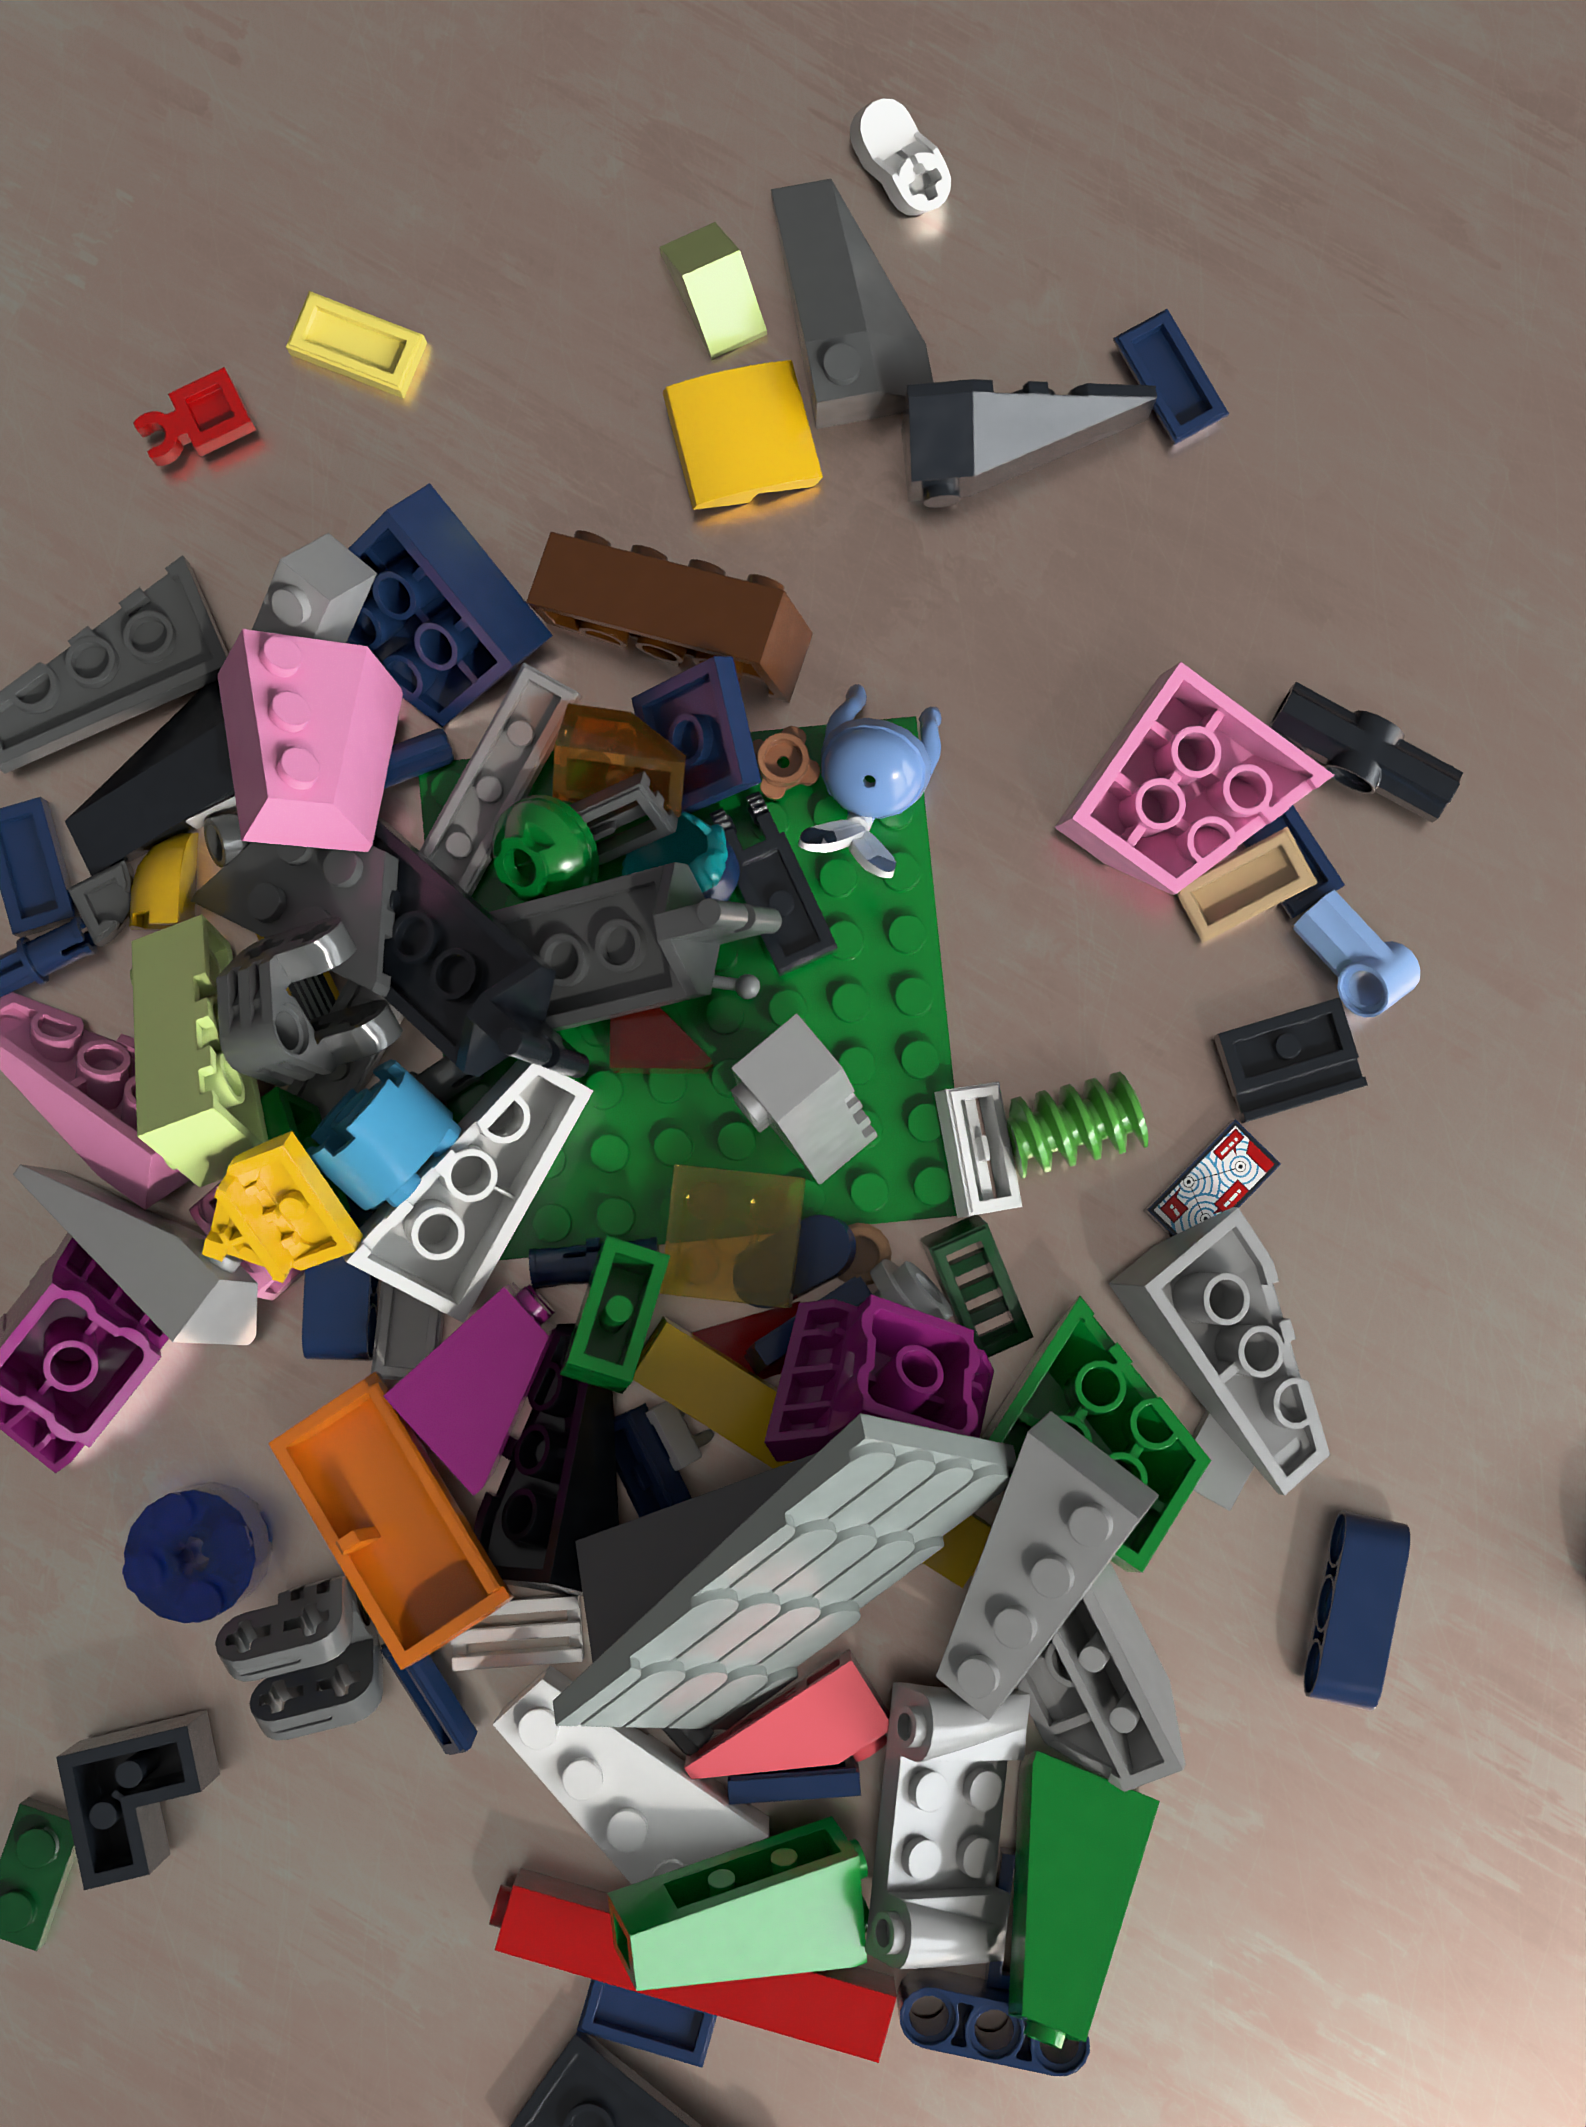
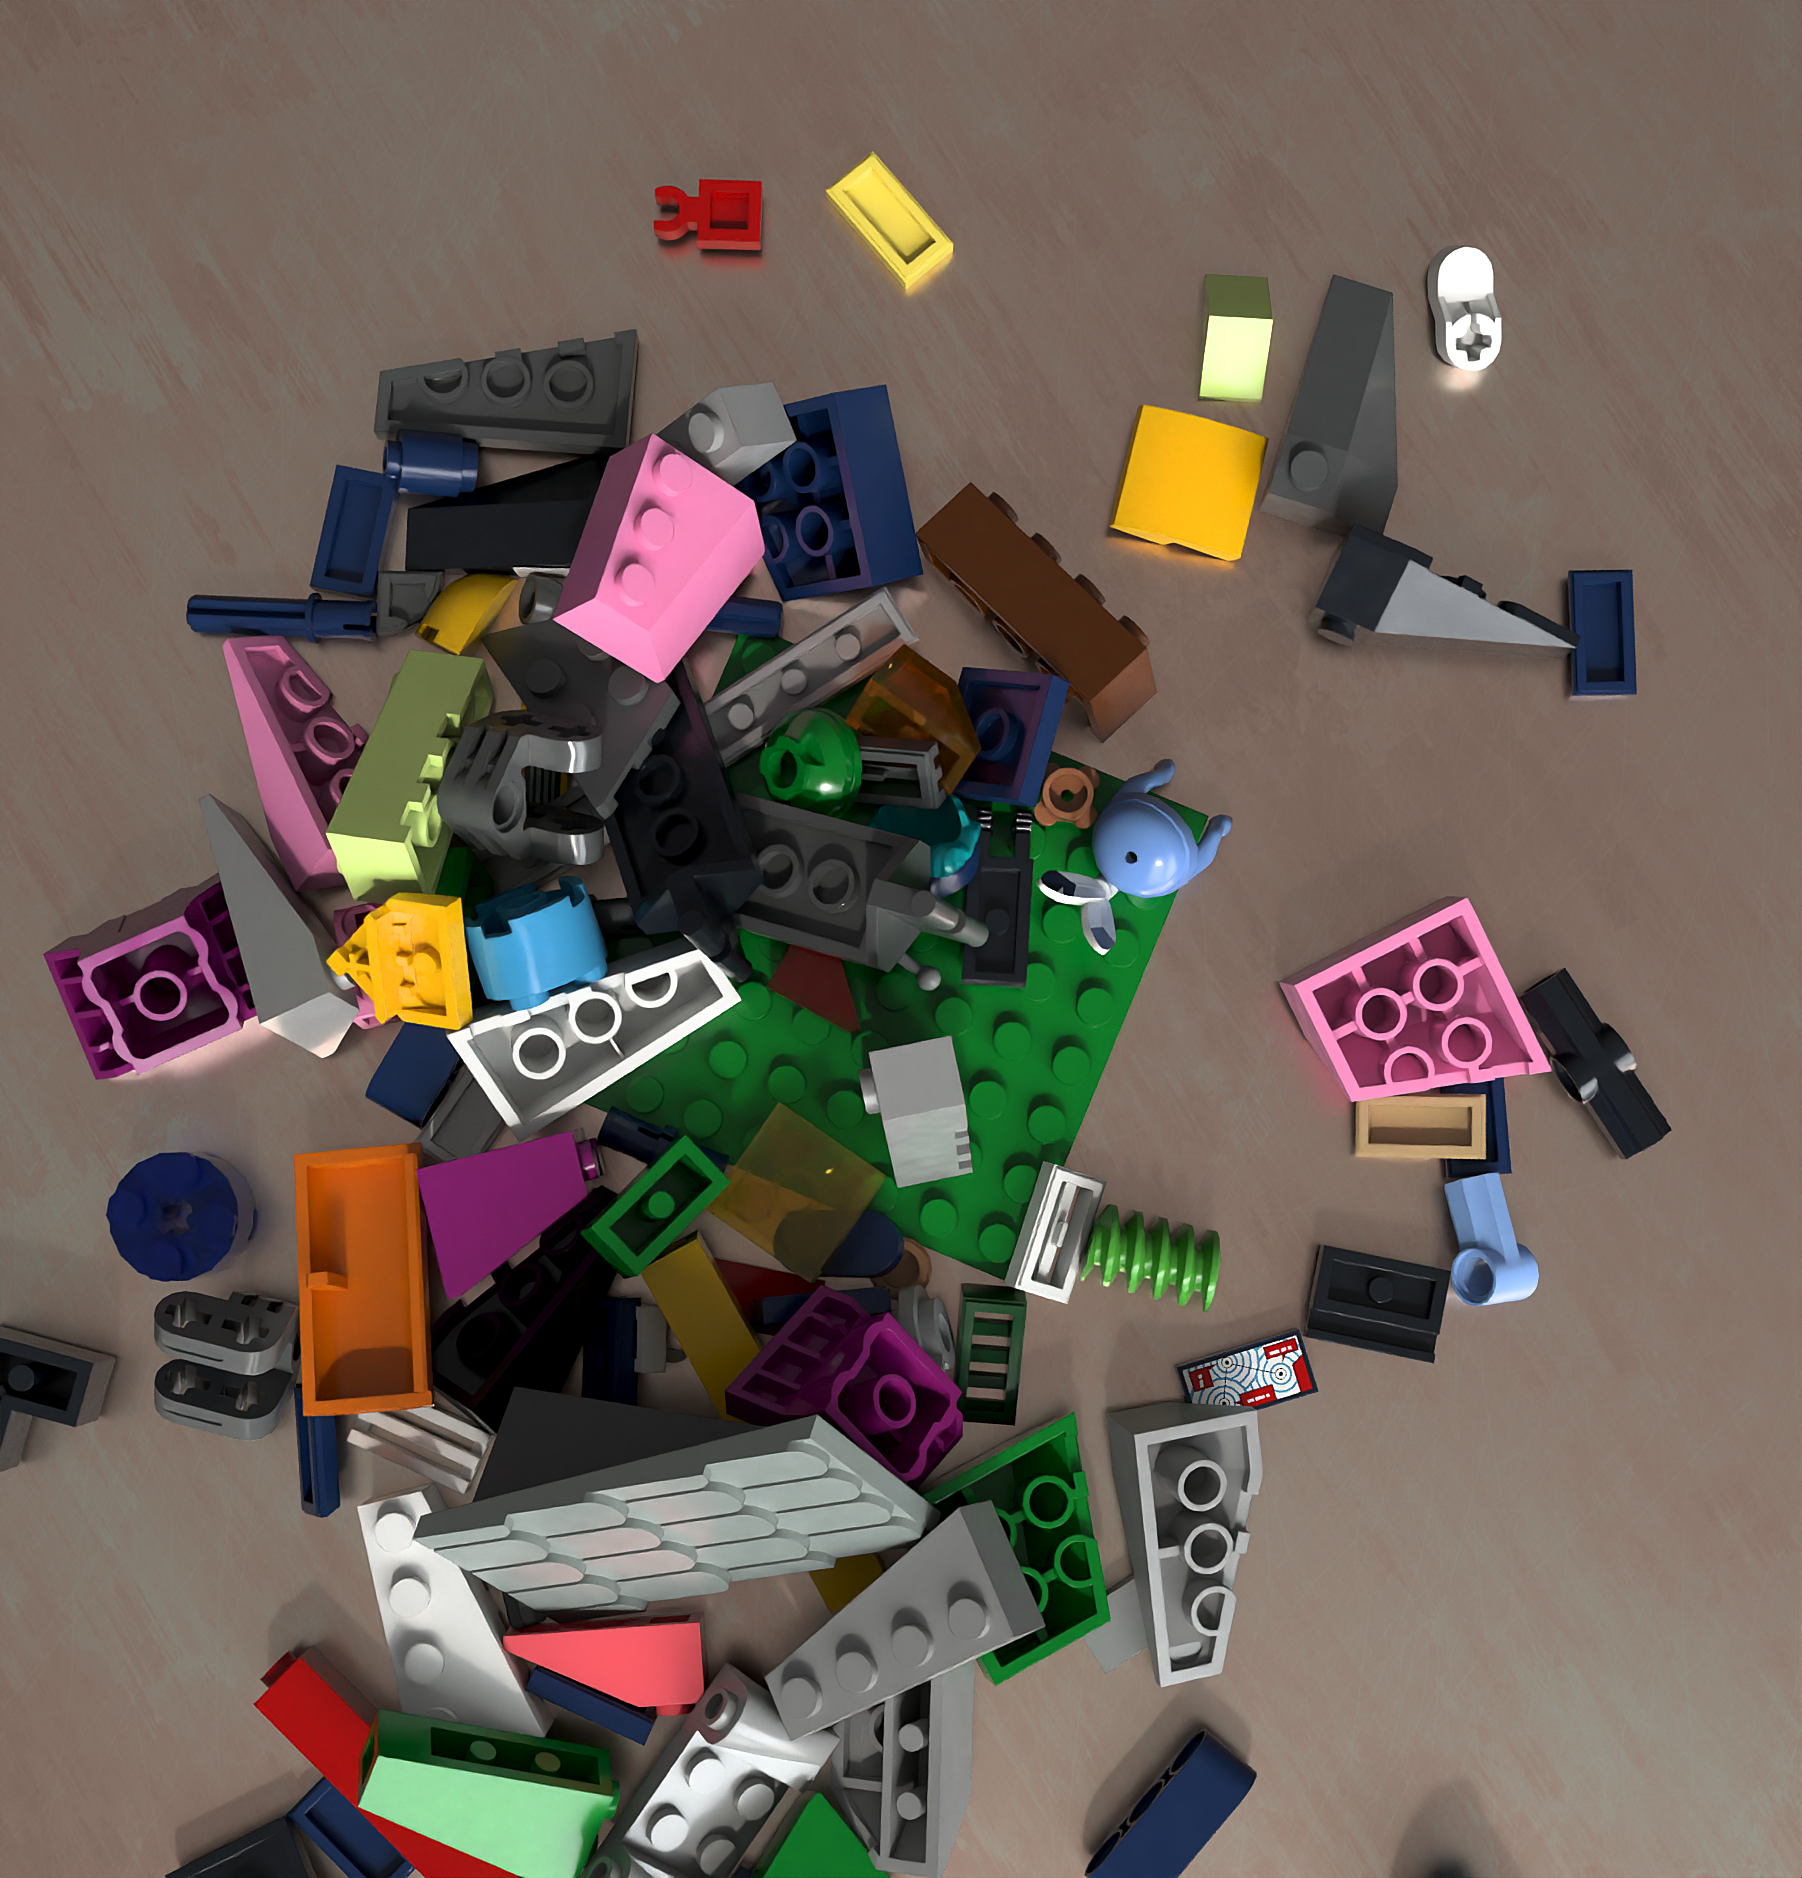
camera: 30 degrees right, 0 degrees up
none -> dark blue brick [382,428,478,498]

